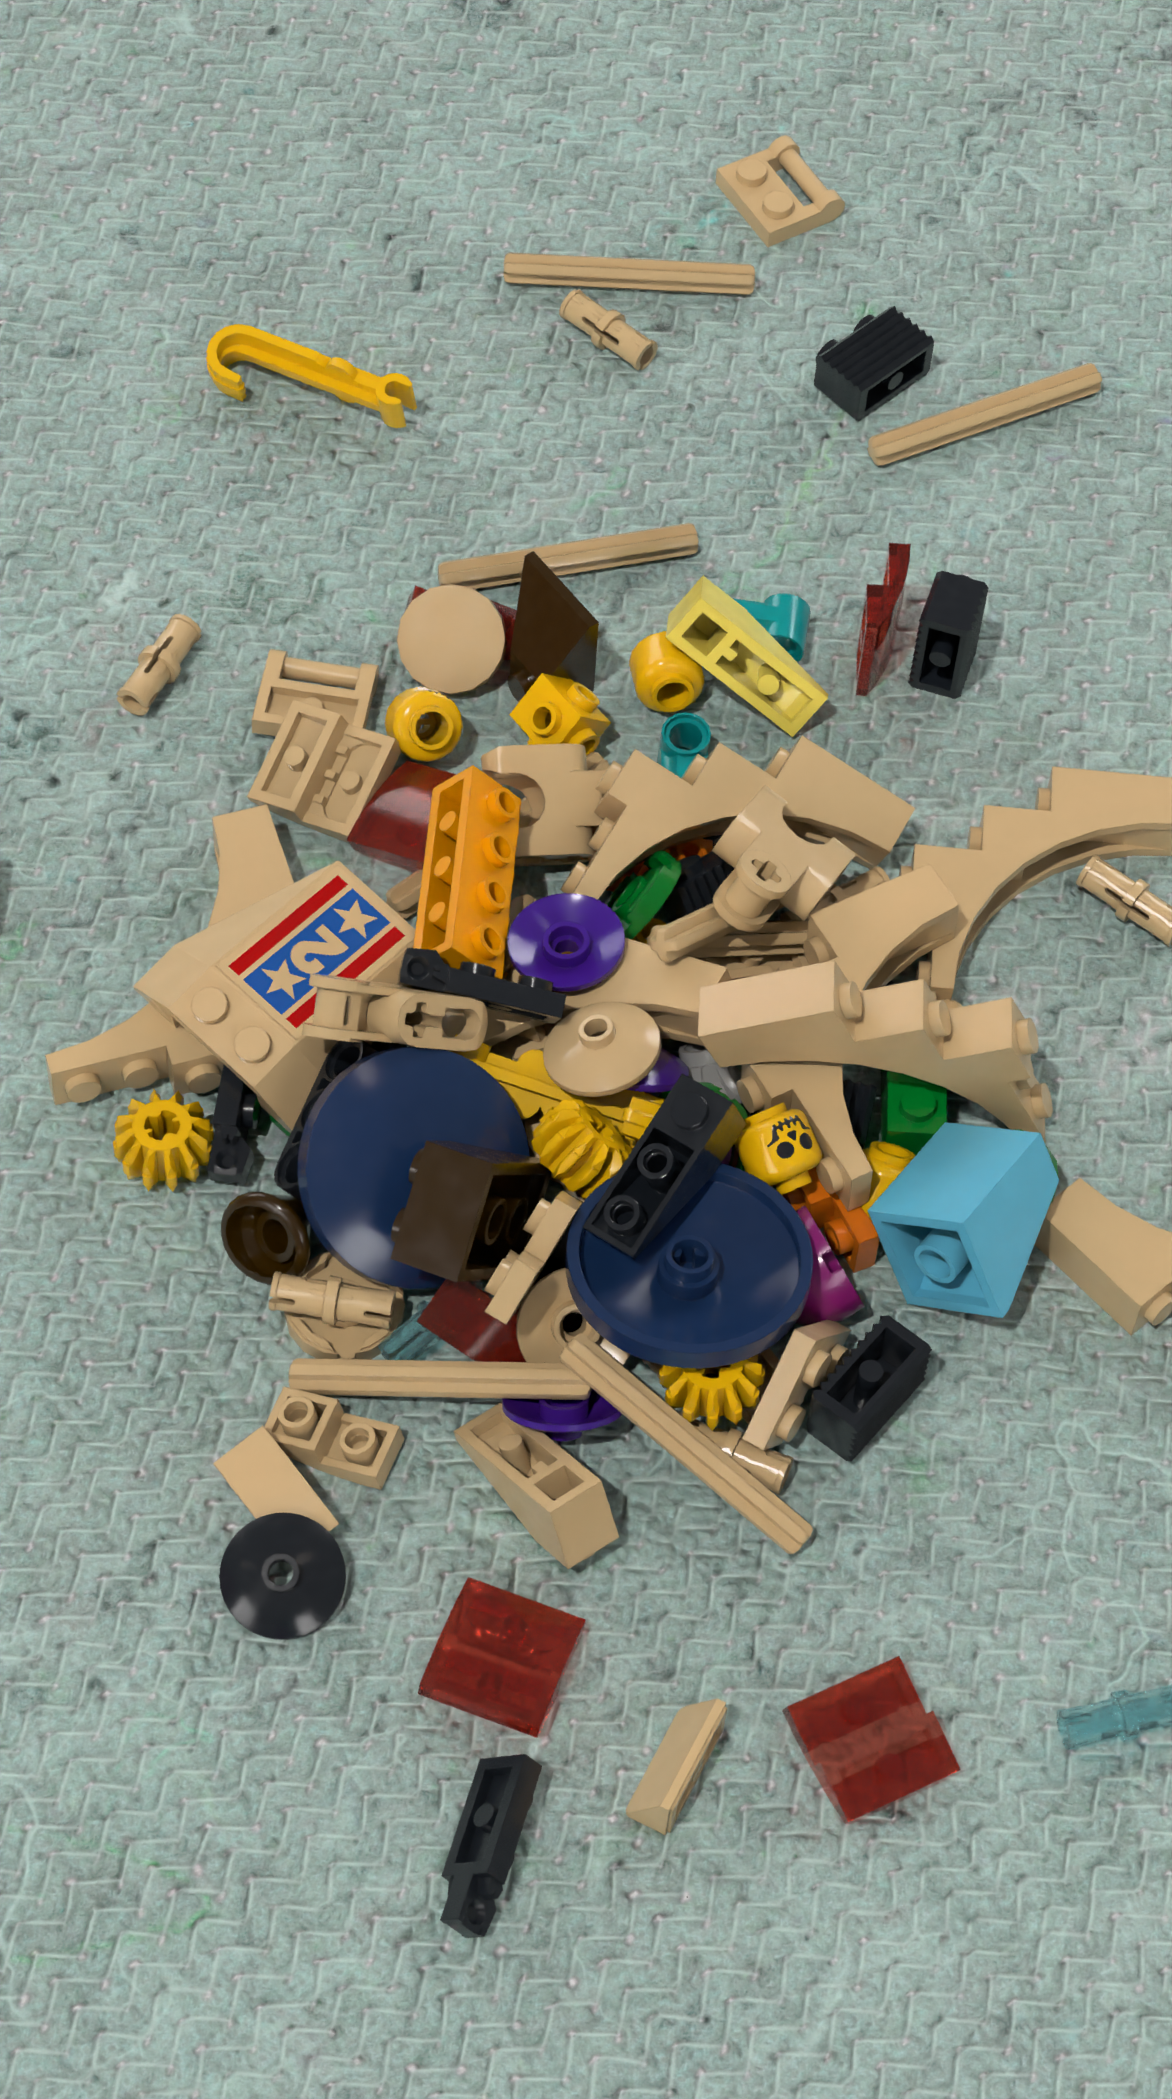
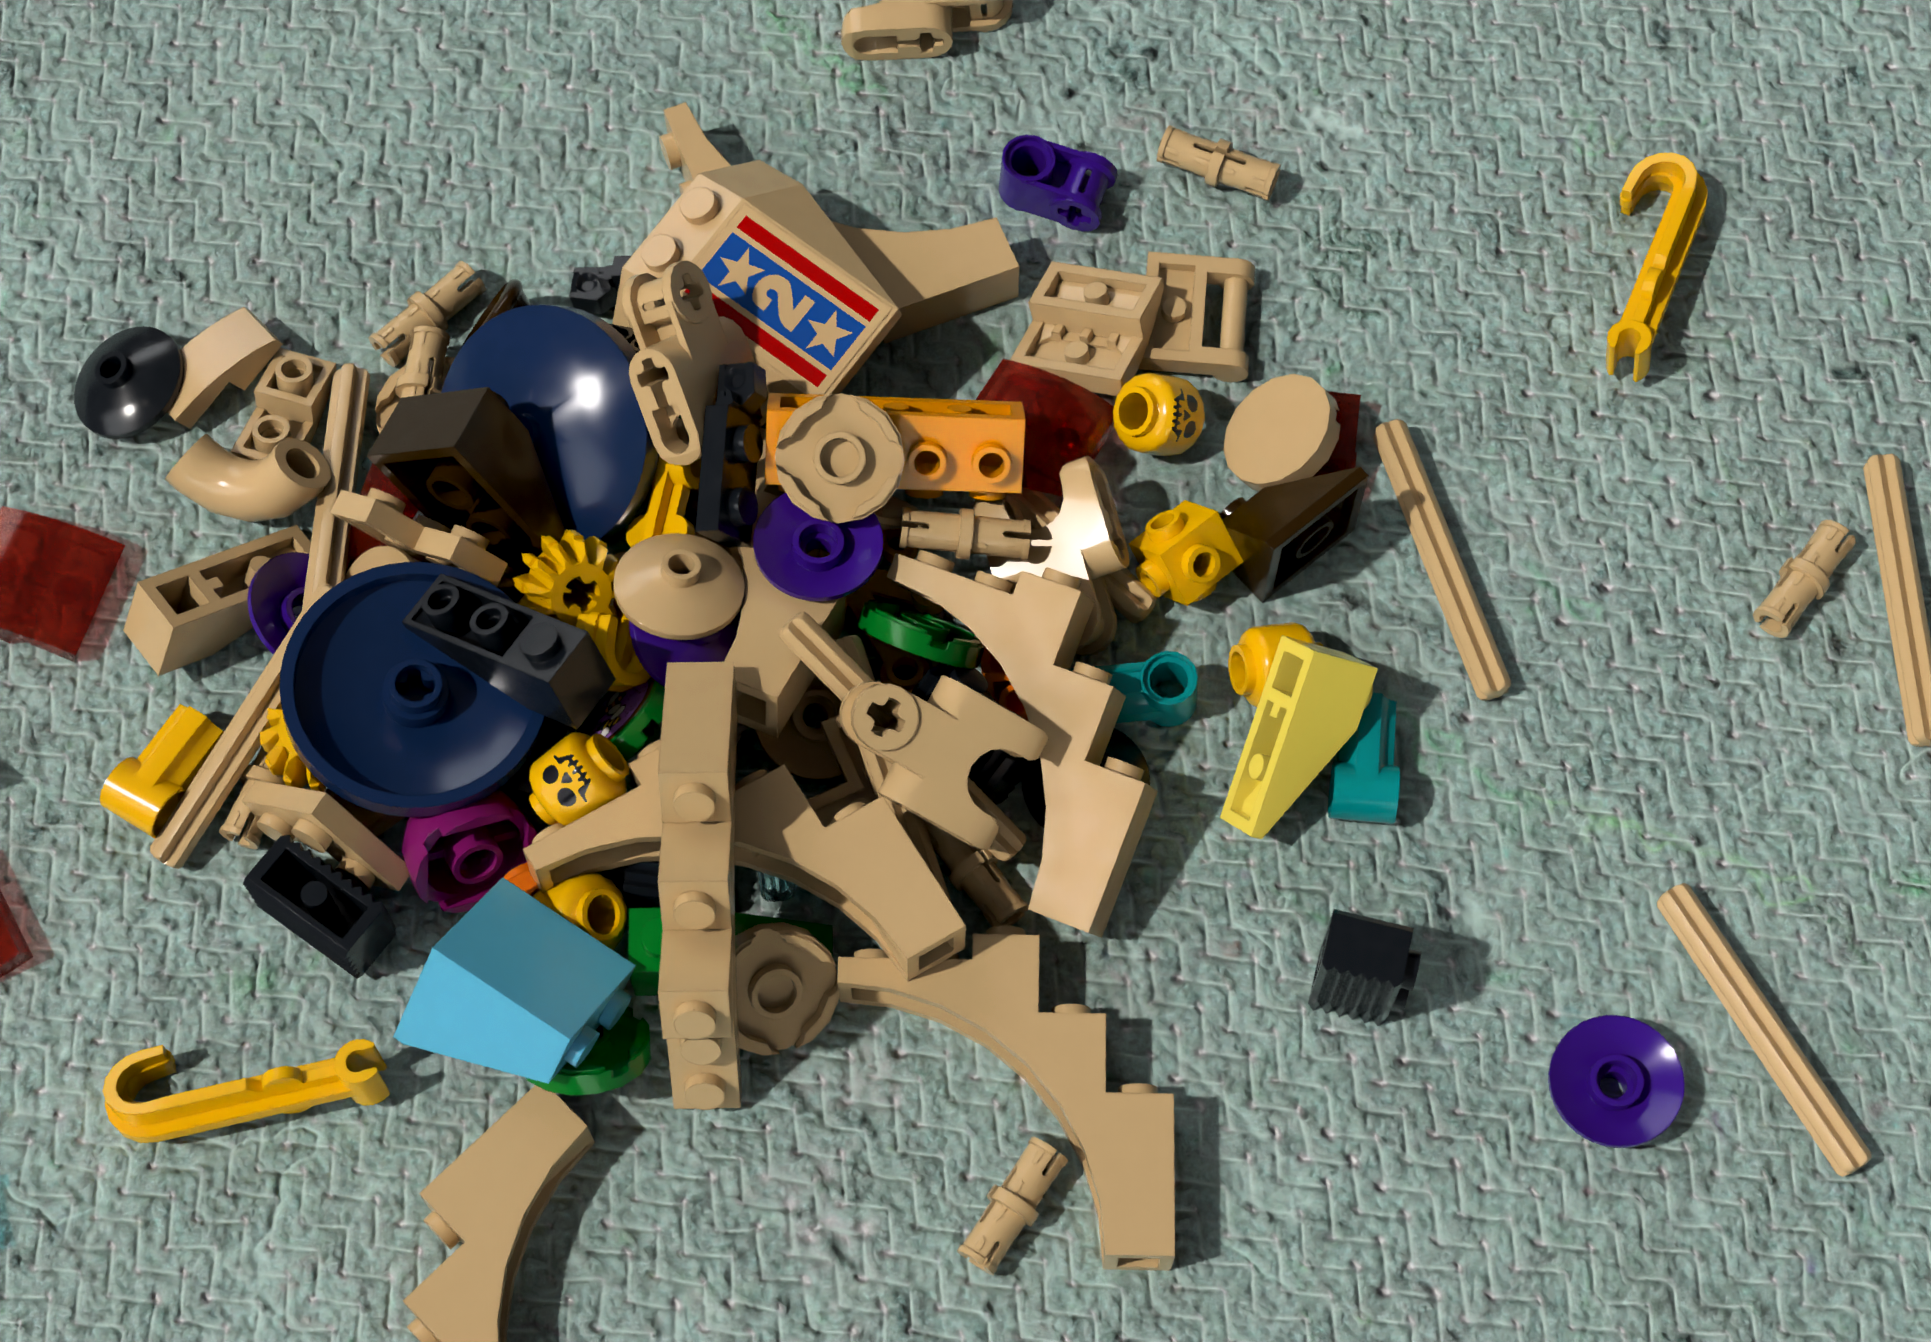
camera: 90 degrees right, 10 degrees up
yellow gear [113,1089,214,1192] -> none
black brick [814,306,934,421] -> none
clear red slope [856,543,911,696] -> none
none -> yellow piece [99,704,224,838]
none -> yellow piece [102,1039,390,1143]
none -> tan cylinder [165,434,331,522]
none -> tan pin [369,261,486,367]
none -> tan tile [775,393,905,524]
none -> tan pin [898,507,1031,560]
none -> dark purple piece [998,134,1118,231]
none -> dark purple dish [1548,1015,1685,1148]

